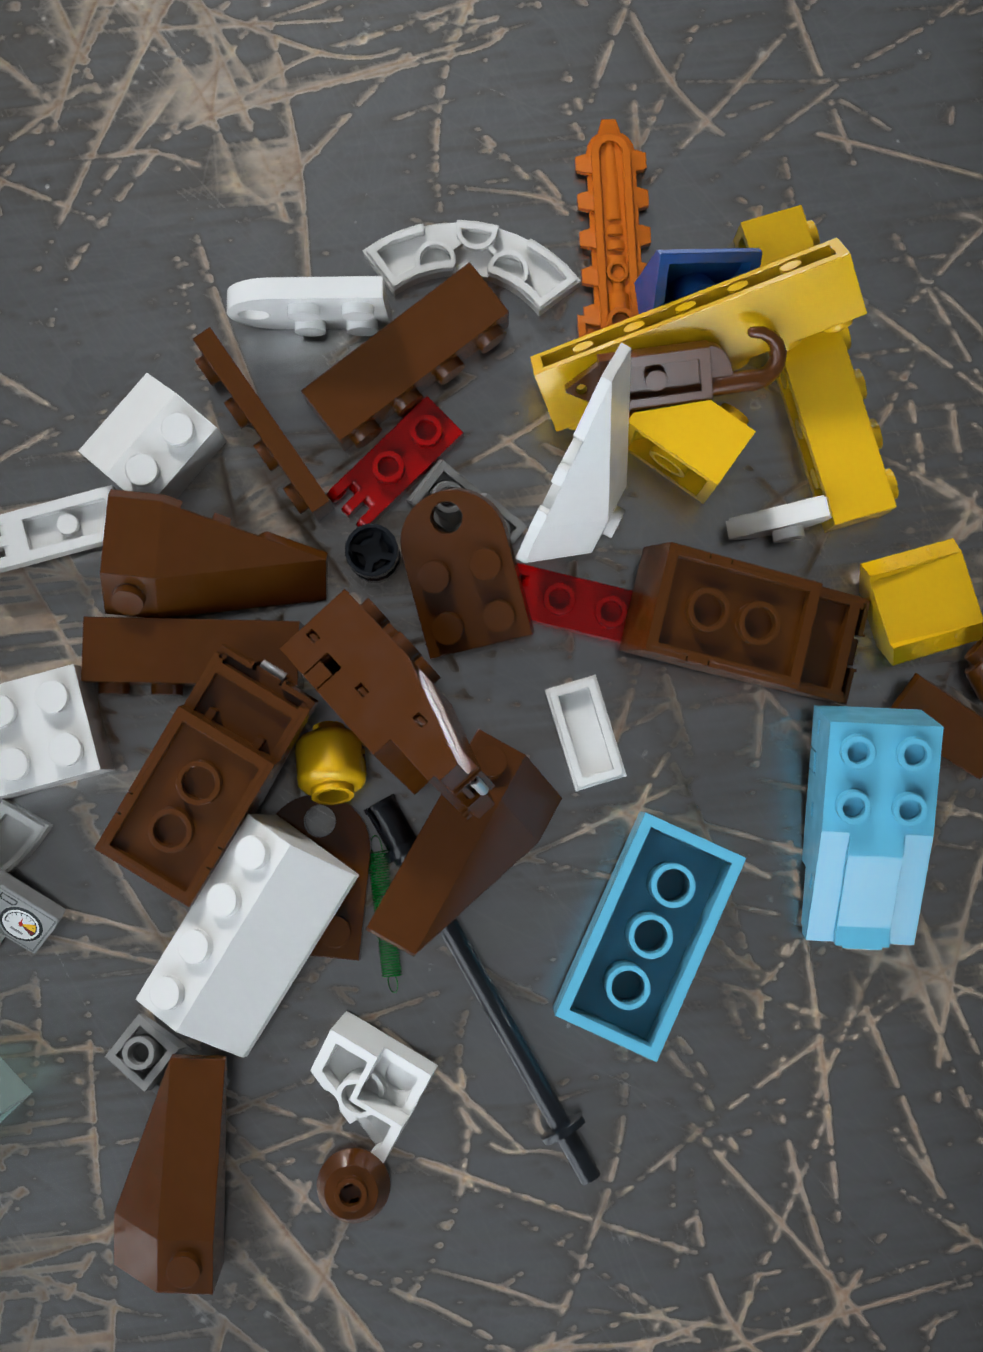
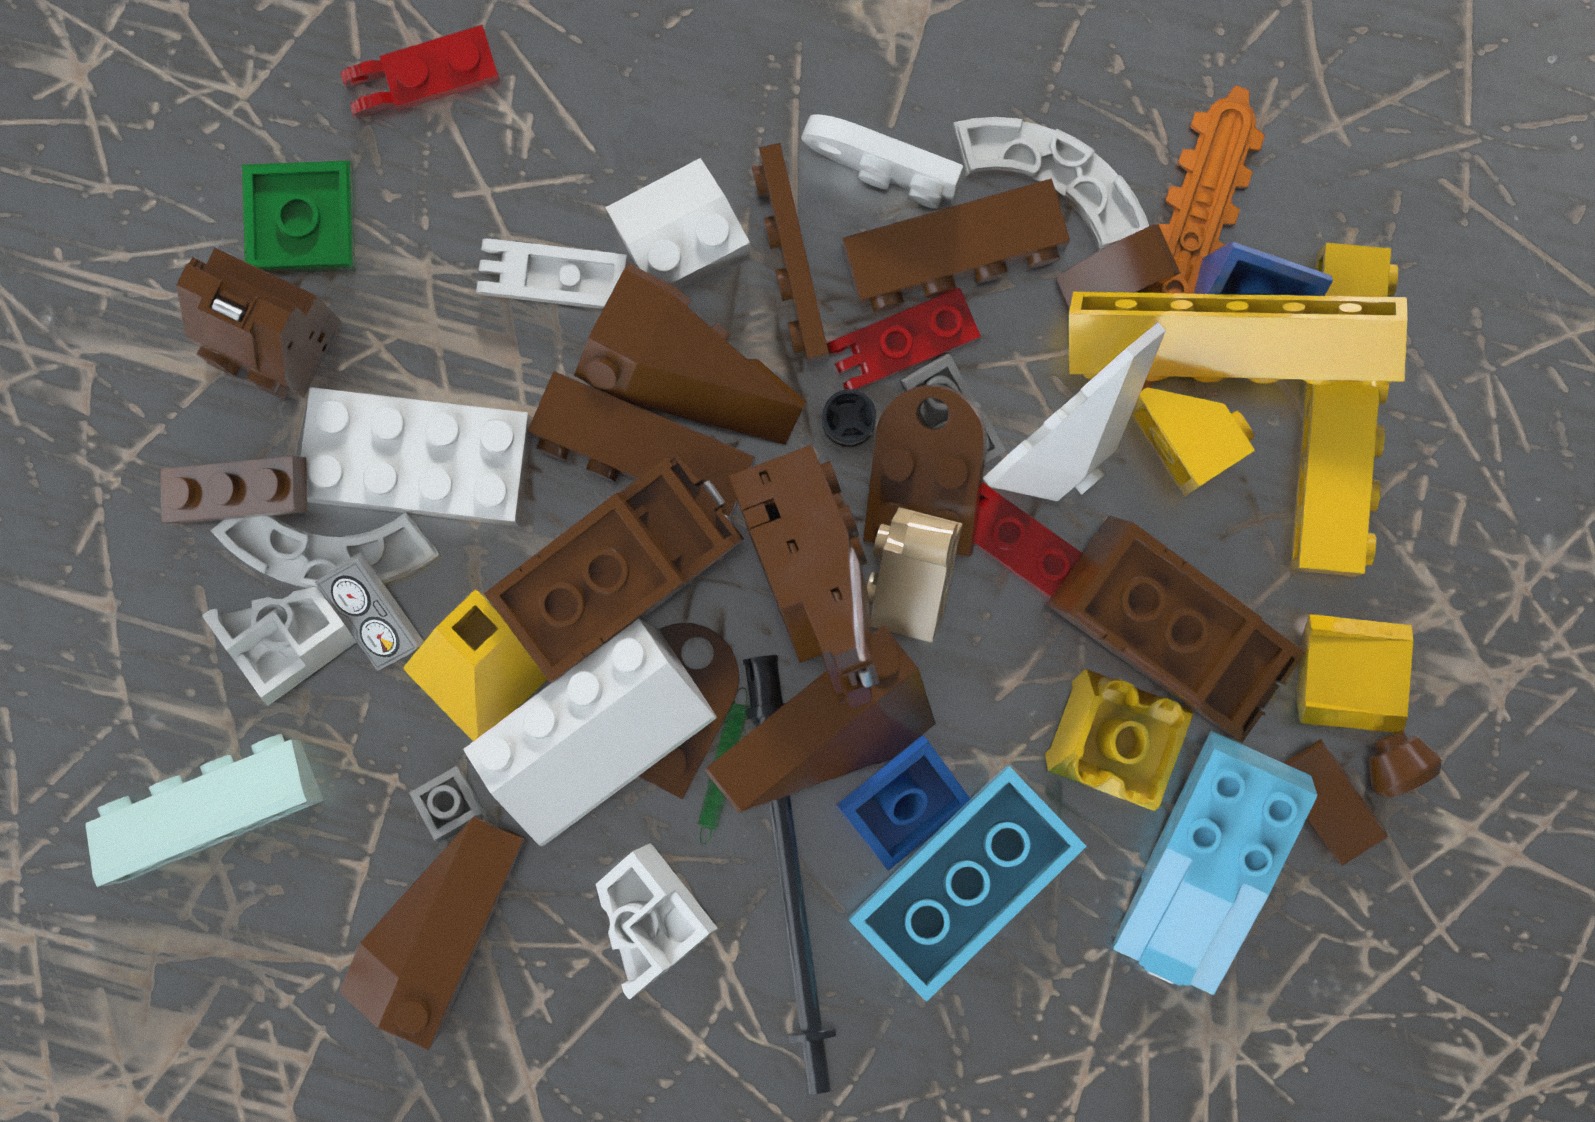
camera: 20 degrees right, 0 degrees up
yellow head [295,721,367,805] -> none
reddish brown cone [317,1148,391,1223] -> none
white tile [544,674,627,792] -> none
reddish brown plate [565,326,787,411] -> none
white plate [726,495,832,543] -> none
none -> yellow slope [403,589,548,741]
none -> blue slope [835,735,970,871]
none -> tan hinge [867,507,963,643]
none -> yellow slope [1045,669,1194,811]
none -> reddish brown slope [1056,224,1180,308]

